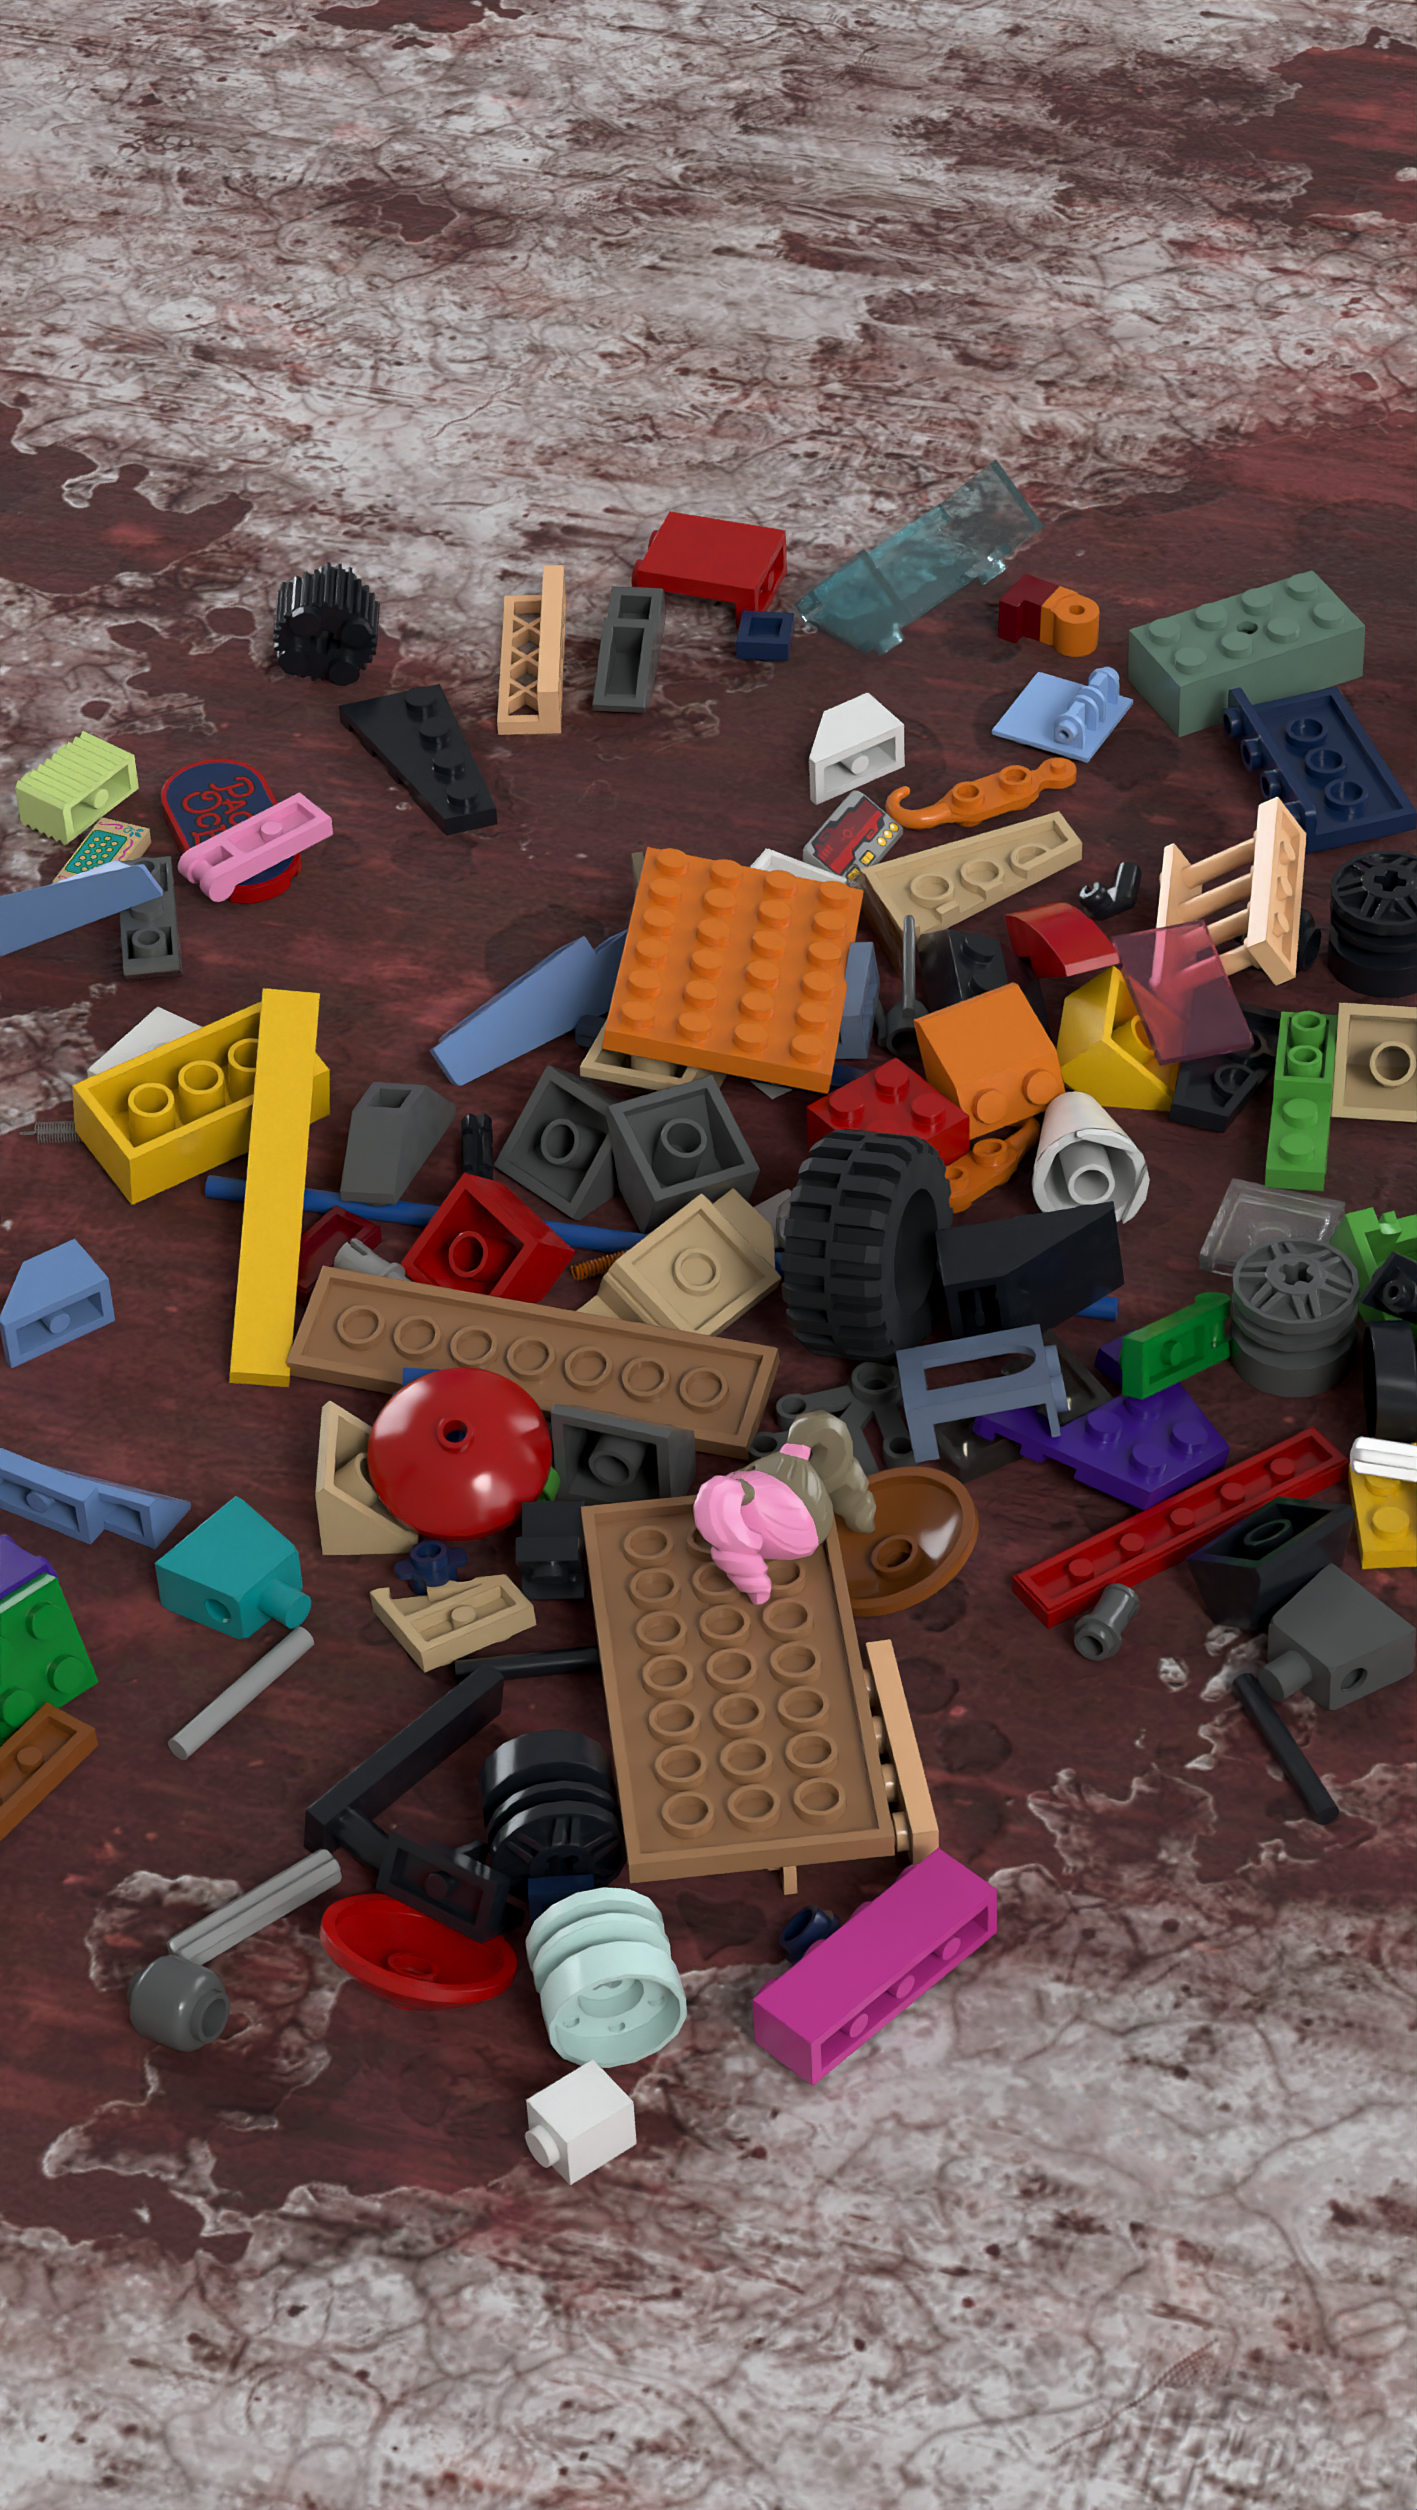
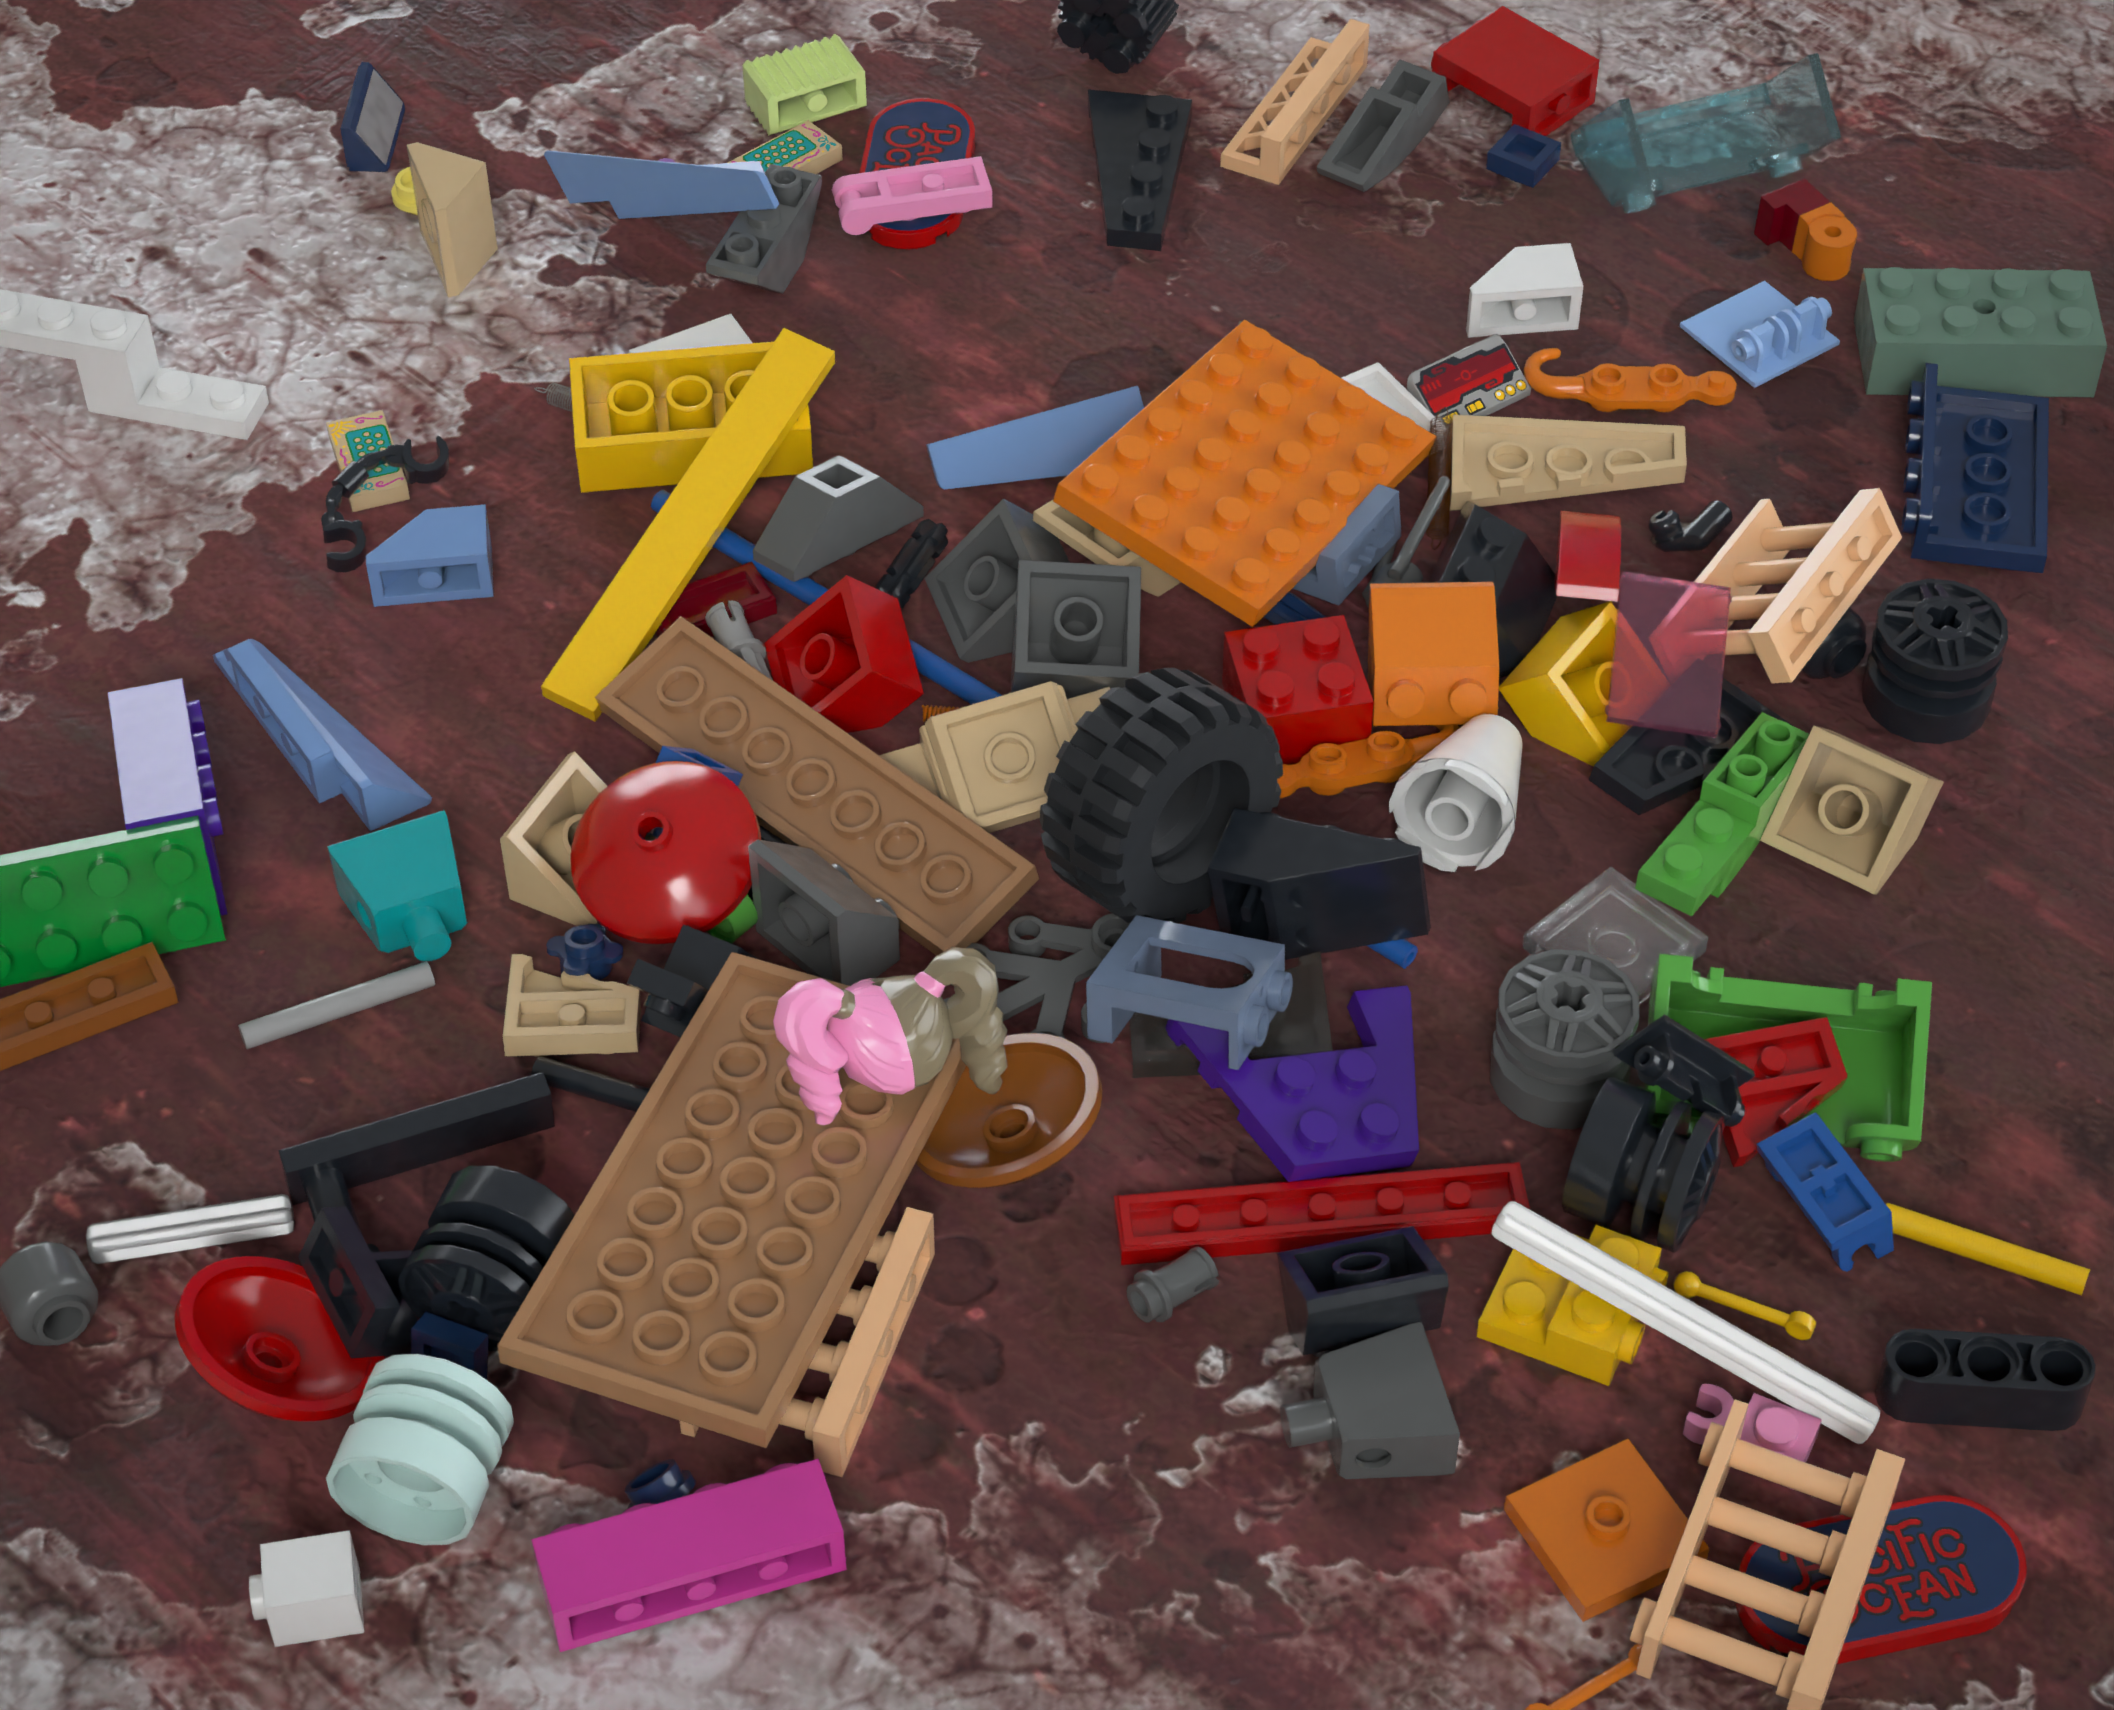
camera: 25 degrees right, 5 degrees up
green plate [1119,1292,1231,1400] -> none
black bar [1231,1673,1339,1825] -> none

